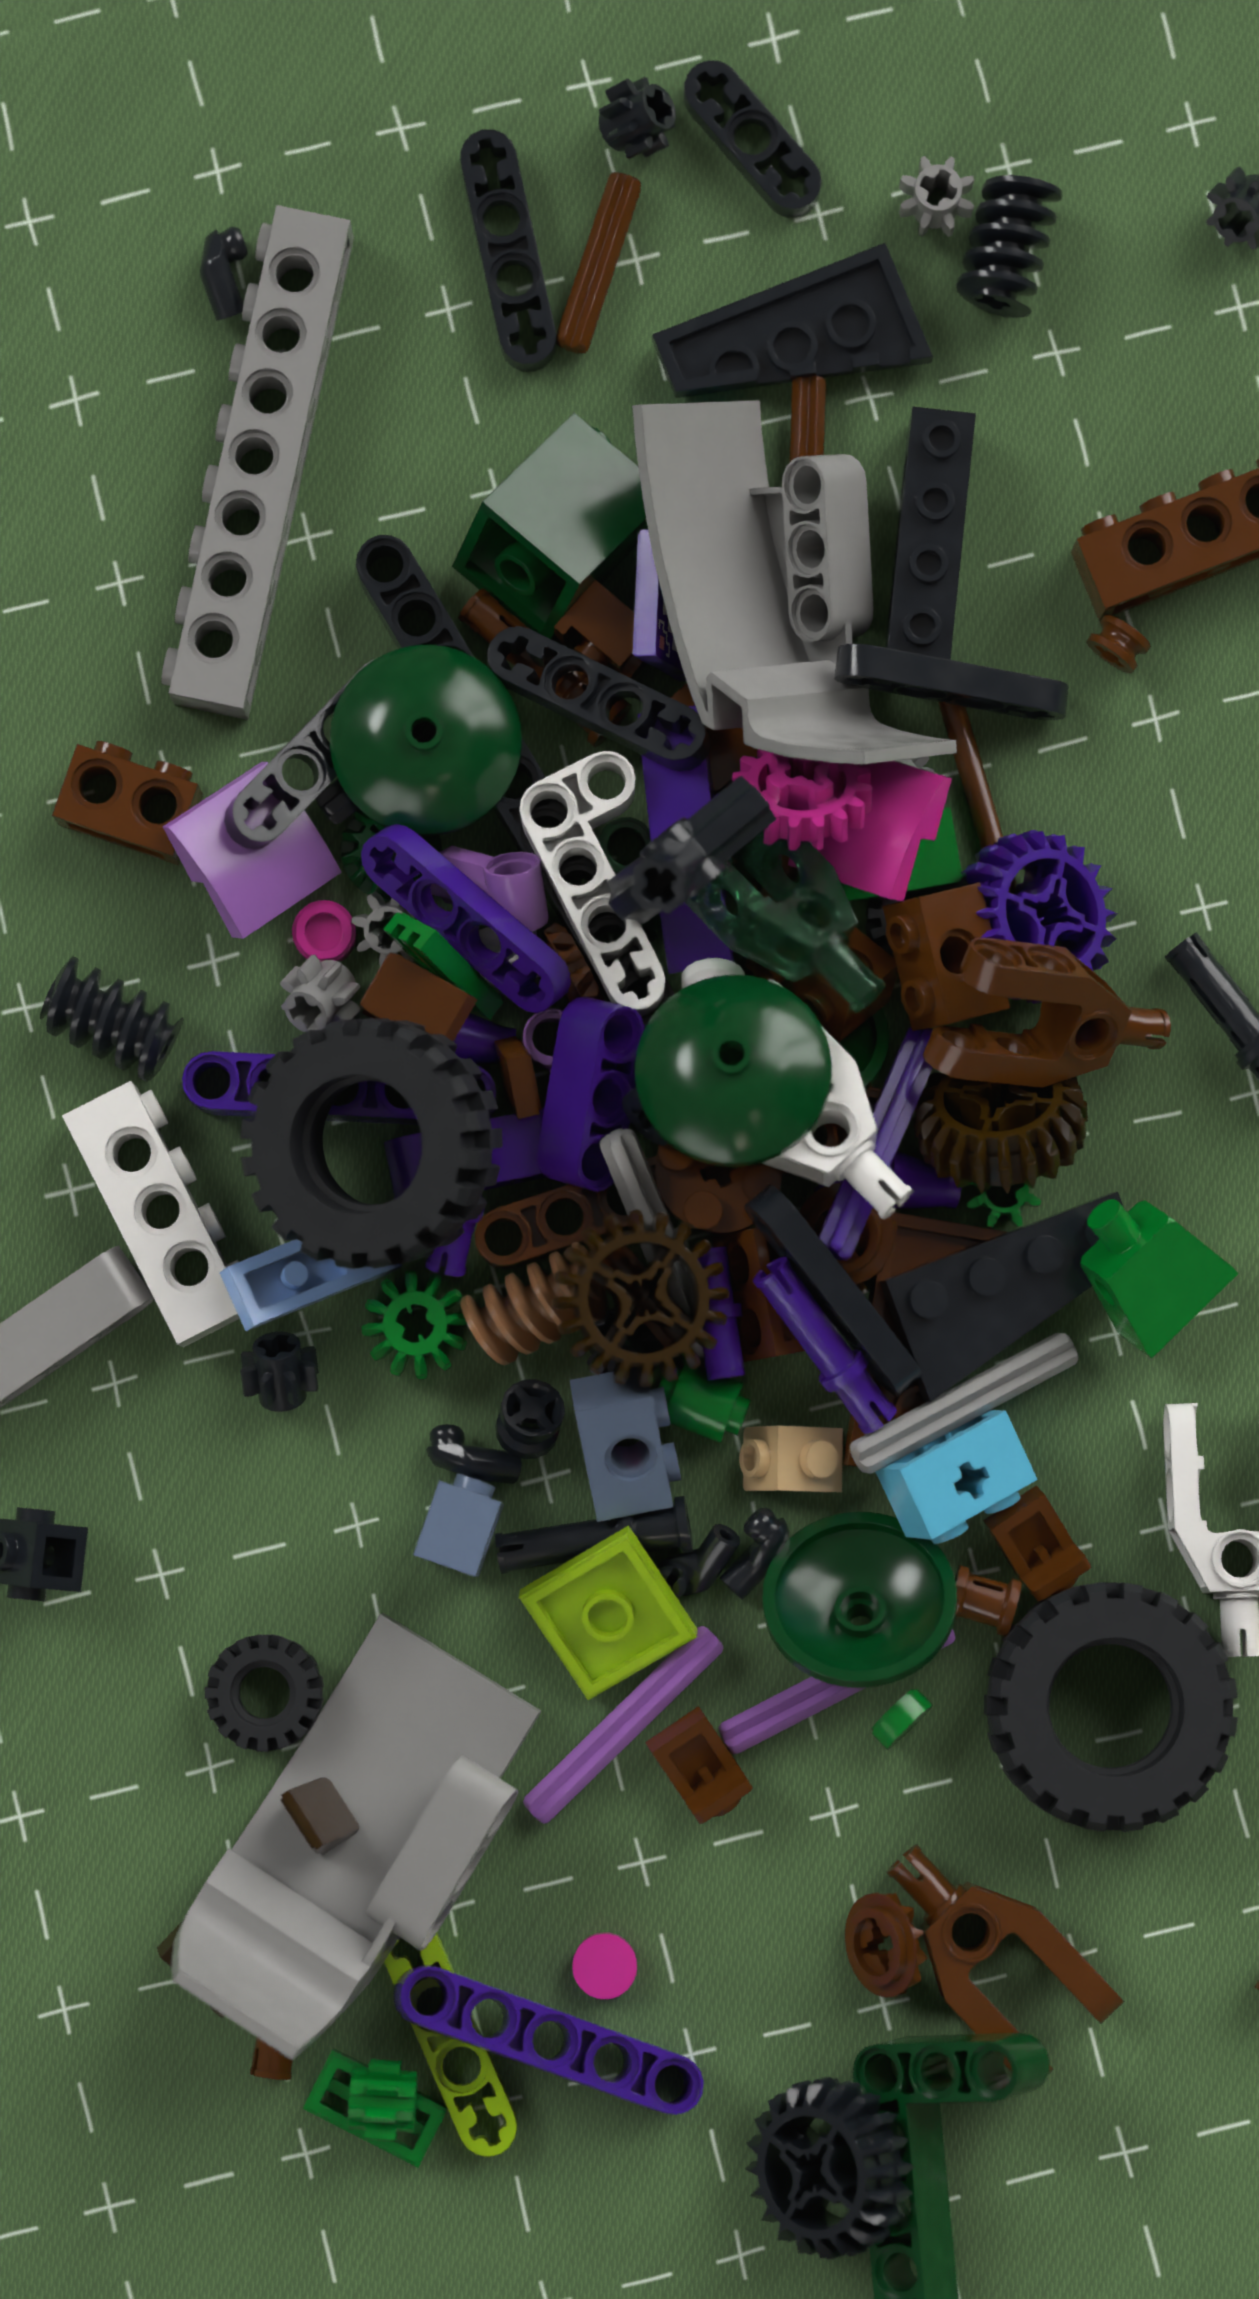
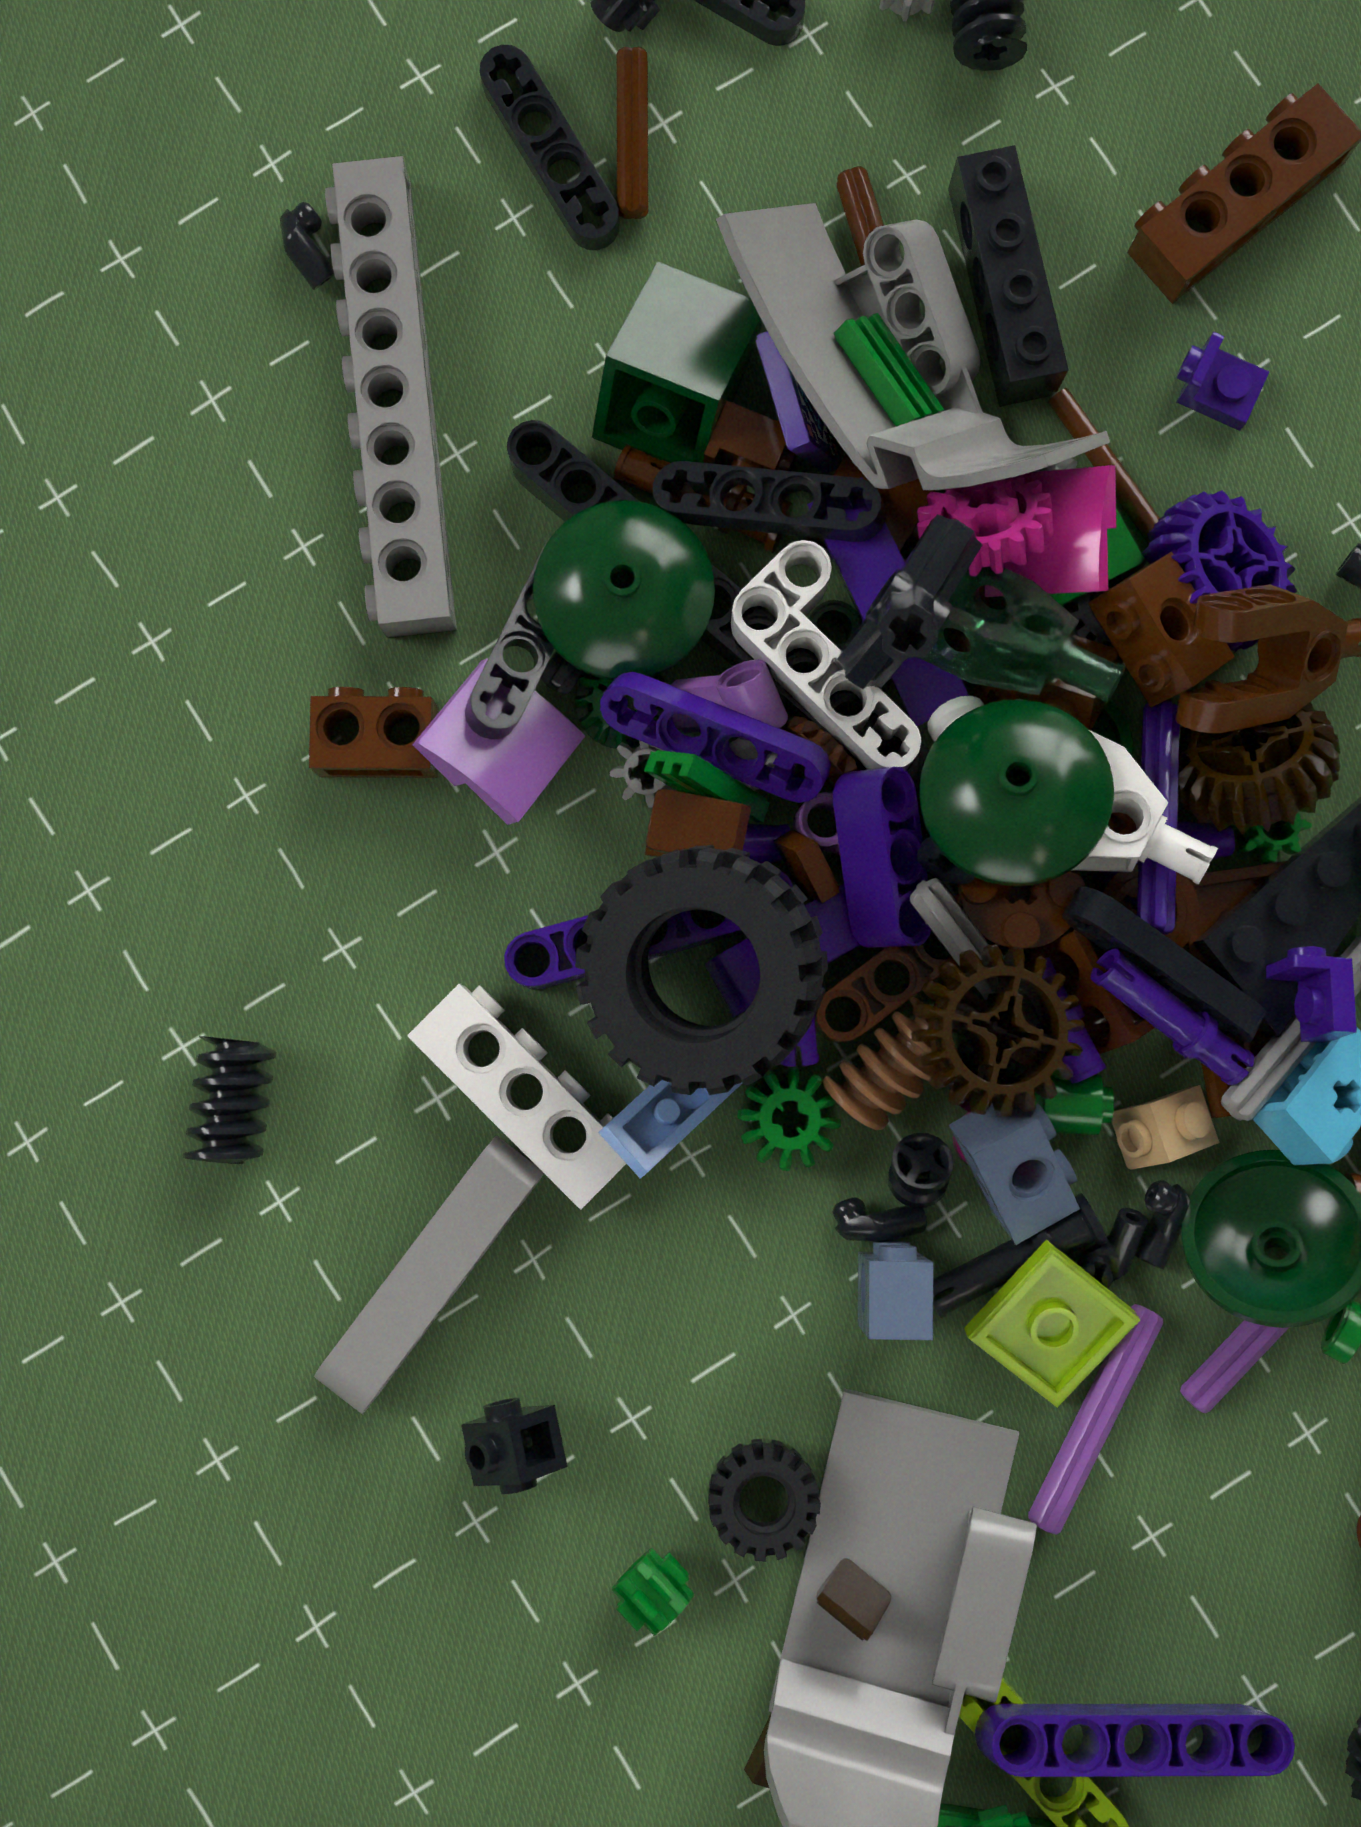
camera: 15 degrees left, 0 degrees up
black piece [40,956,184,1082] -> none
black gear [240,1331,319,1412] -> none
light grey gear [280,955,361,1032] -> none
dark pink tile [292,900,357,962] -> none
dark pink tile [572,1932,637,1999] -> none
reddish brown bracket [645,1706,753,1824] -> none
black wing [652,243,933,398] -> none
black beam [834,644,1069,720] -> none
reddish brown bush [1086,614,1151,674] -> none
none -> green gear [612,1548,694,1636]
none -> green tile [833,313,944,426]
none -> dark purple bracket [1176,331,1269,431]
none -> dark purple bracket [1266,946,1357,1043]

